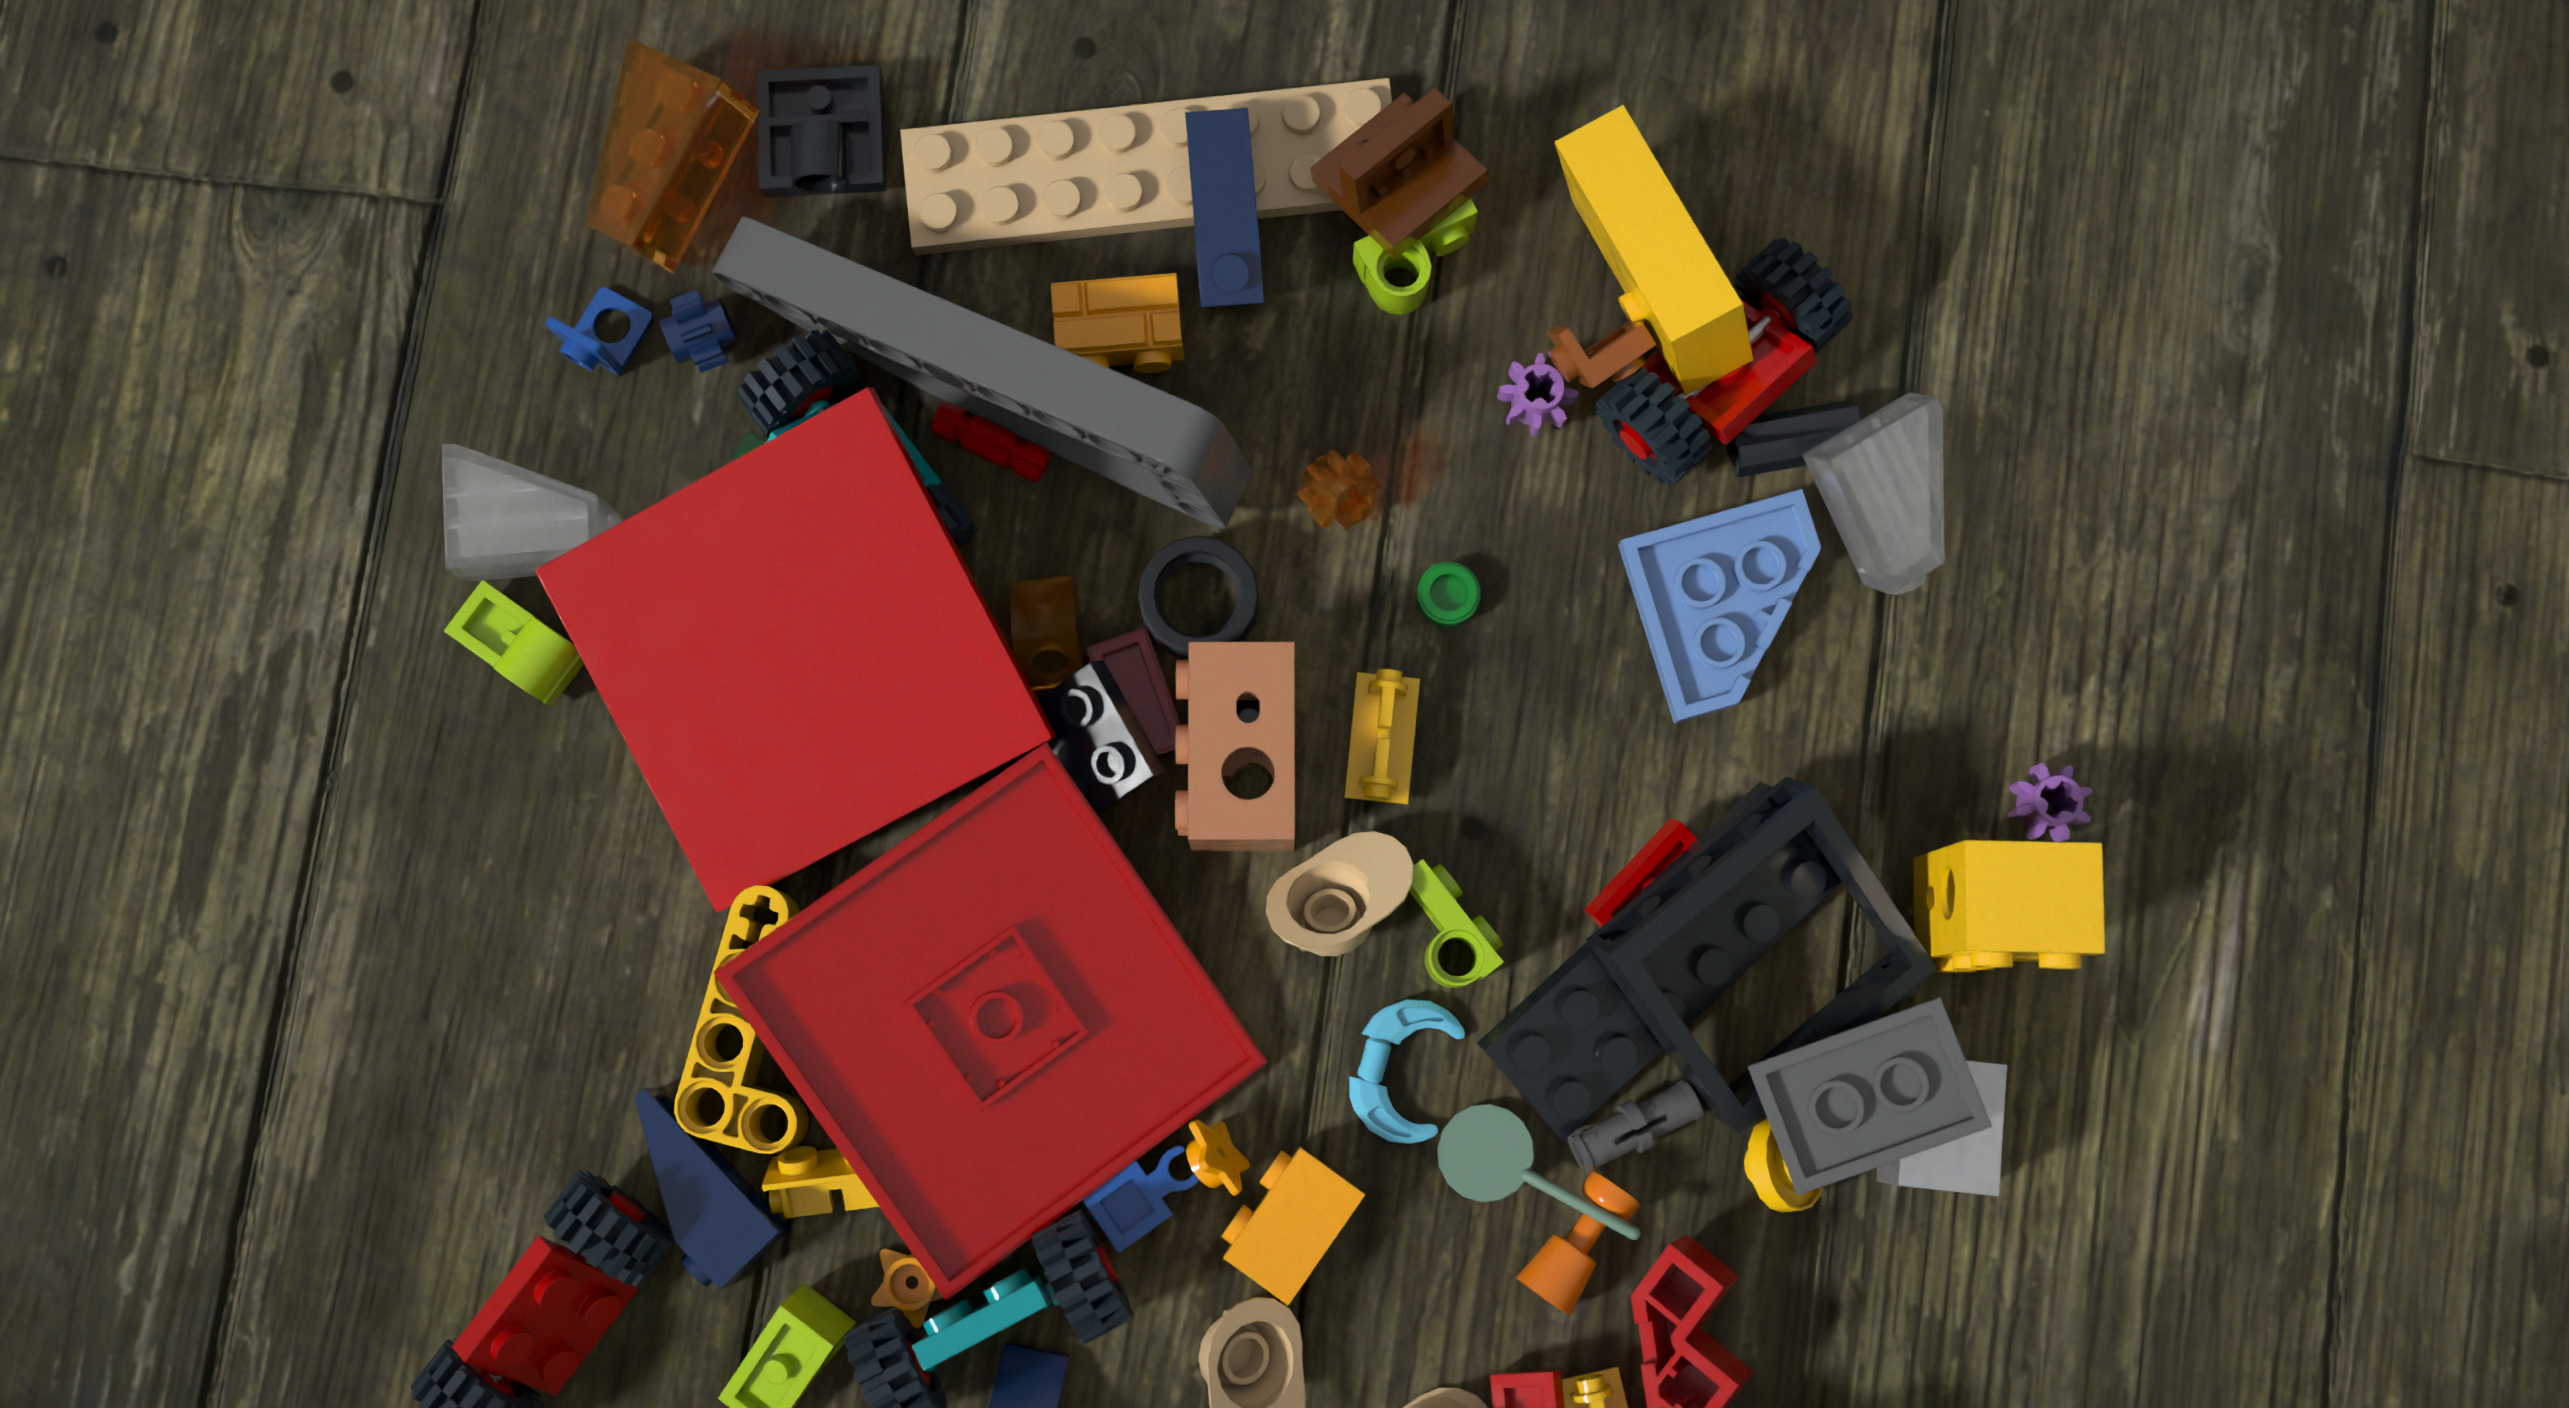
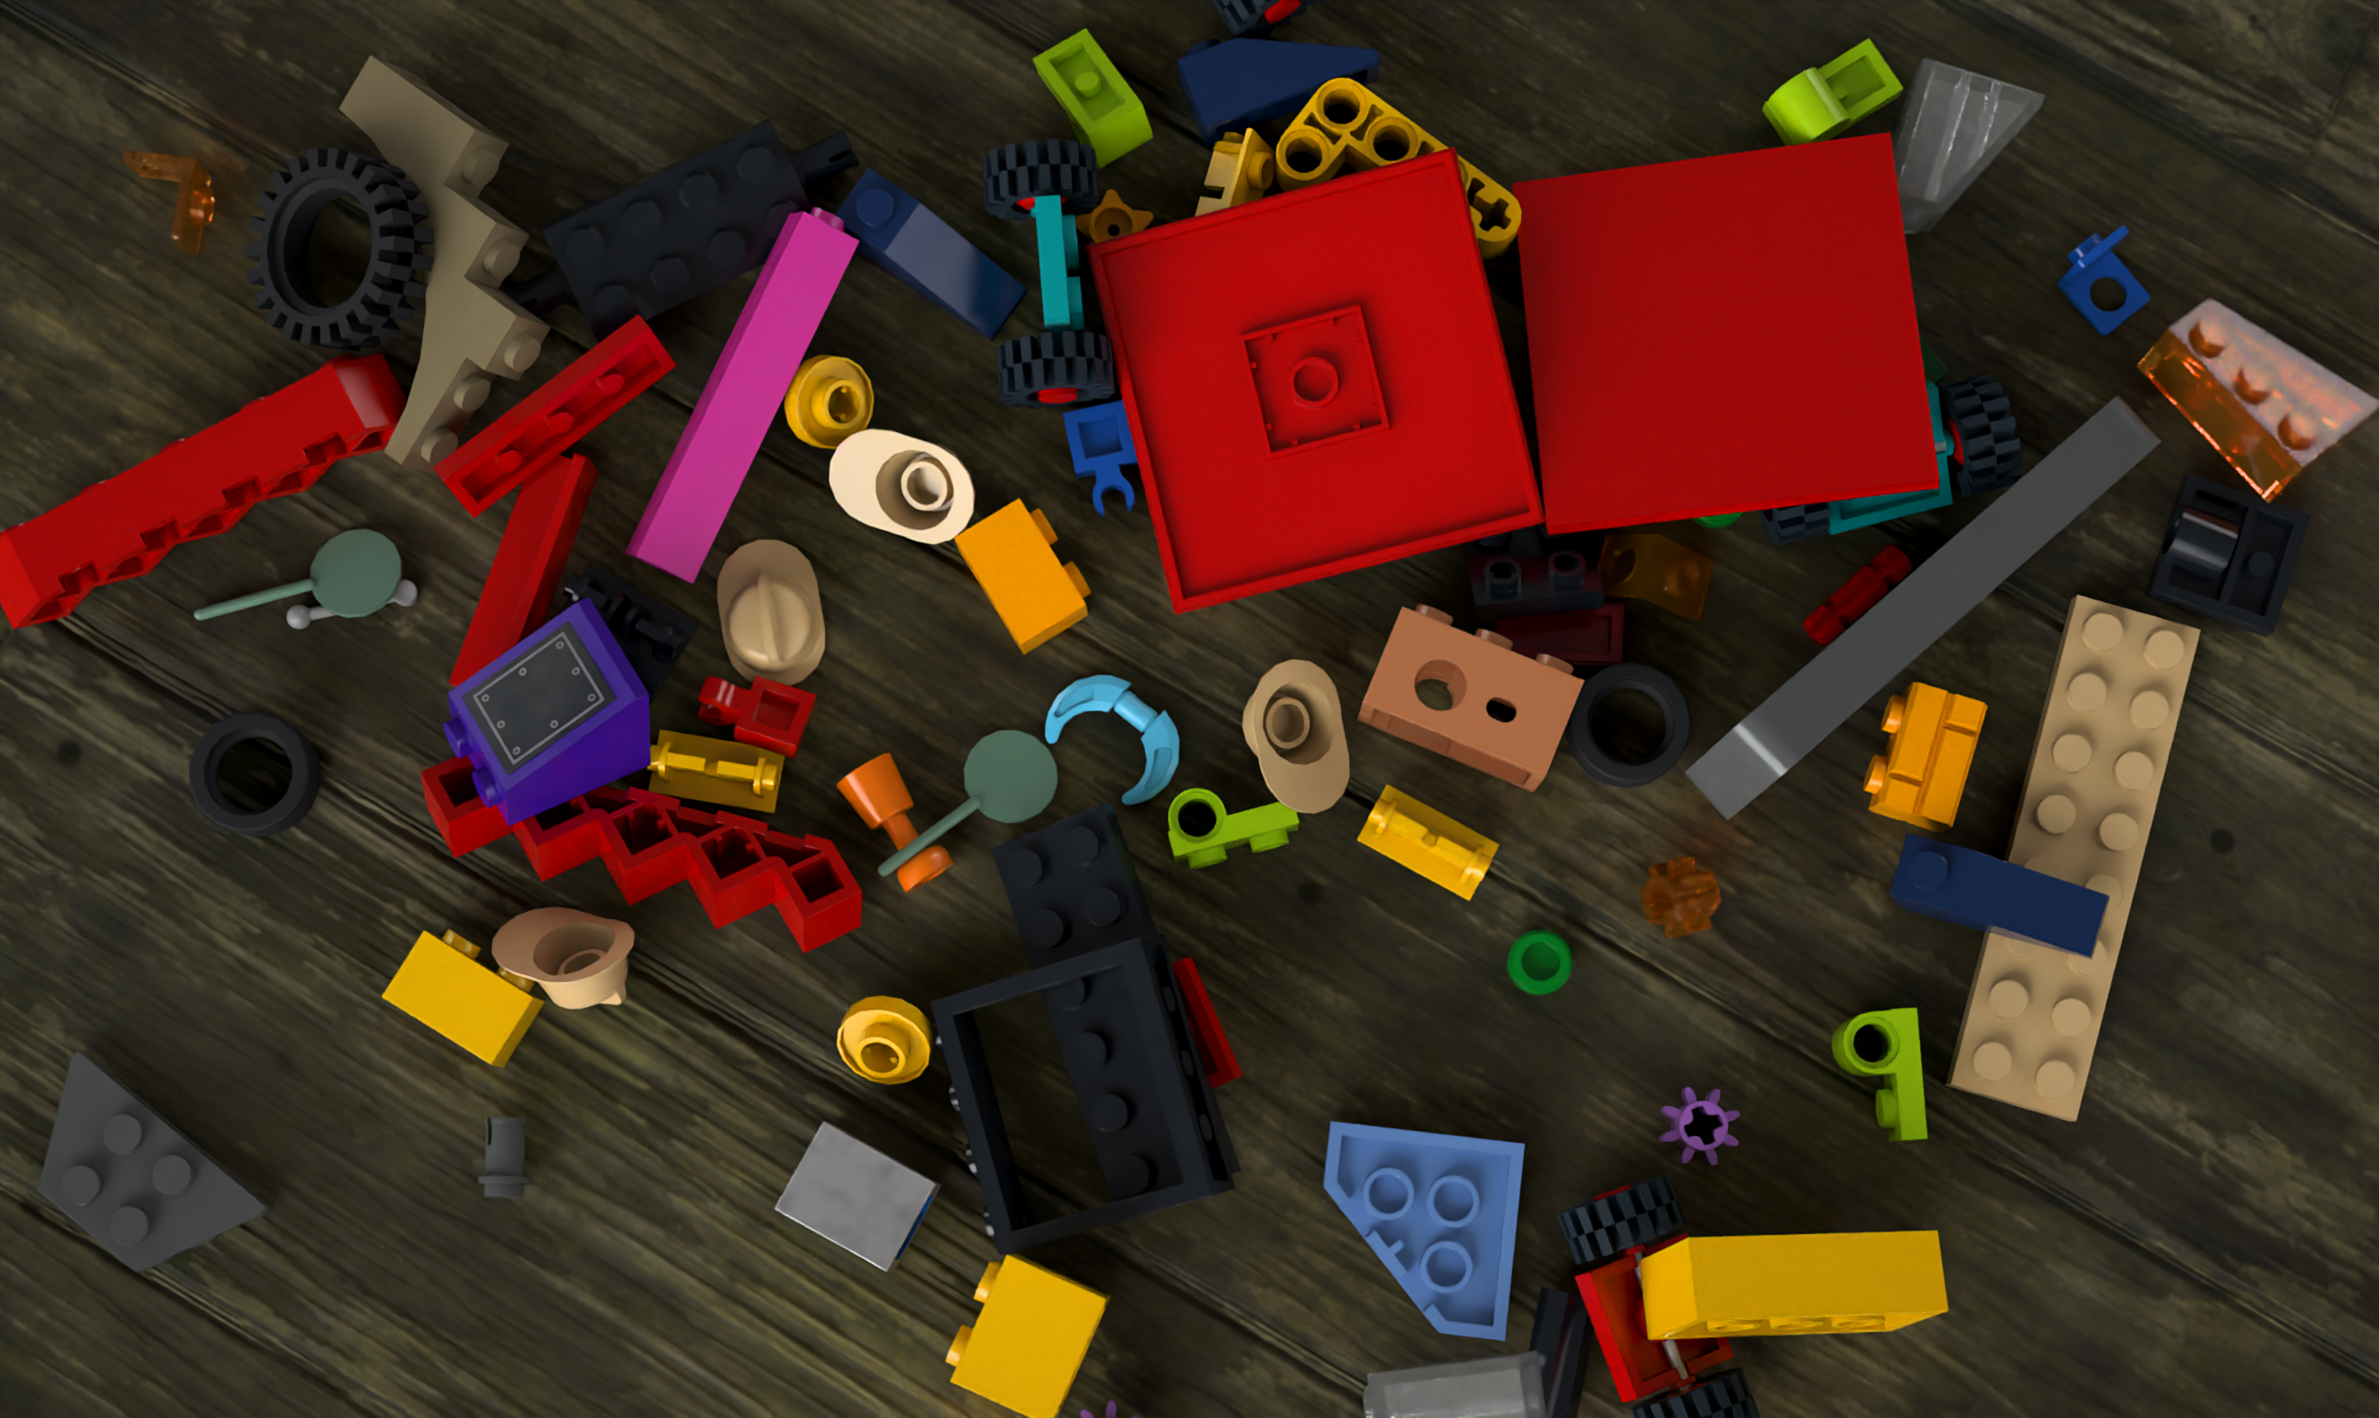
camera: 115 degrees right, 0 degrees up
dark blue gear [660,289,738,373] -> none
light orange plate [1186,1120,1250,1196] -> none
reddish brown bracket [1310,87,1489,260] -> none
dark orange bracket [1547,320,1657,389] -> none
dark grey pin [1568,1080,1703,1174] -> none
dark grey plate [1747,998,1992,1195] -> none

